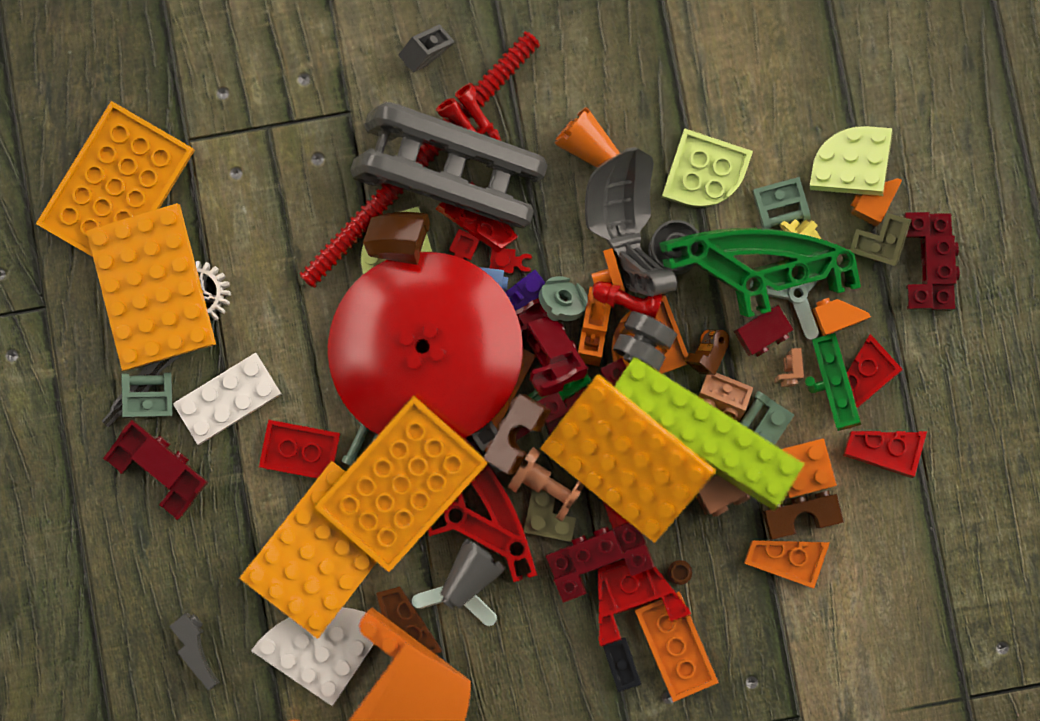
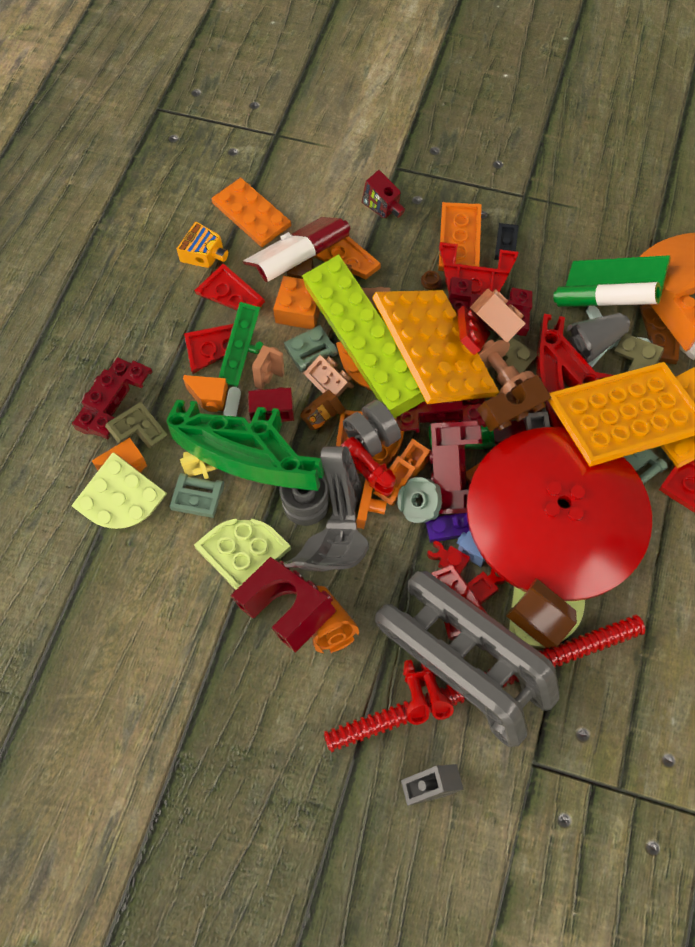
camera: 145 degrees left, 20 degrees down
none -> light orange torso [177,222,228,268]
none -> orange plate [211,177,291,247]
none -> dark red arch [230,557,336,653]
none -> door [243,217,351,282]
none -> dark red torso [362,170,405,218]
none -> red wing [457,305,490,355]
none -> brick [470,289,526,342]
none -> green door [553,255,671,307]
none -> olive plate [615,333,664,371]

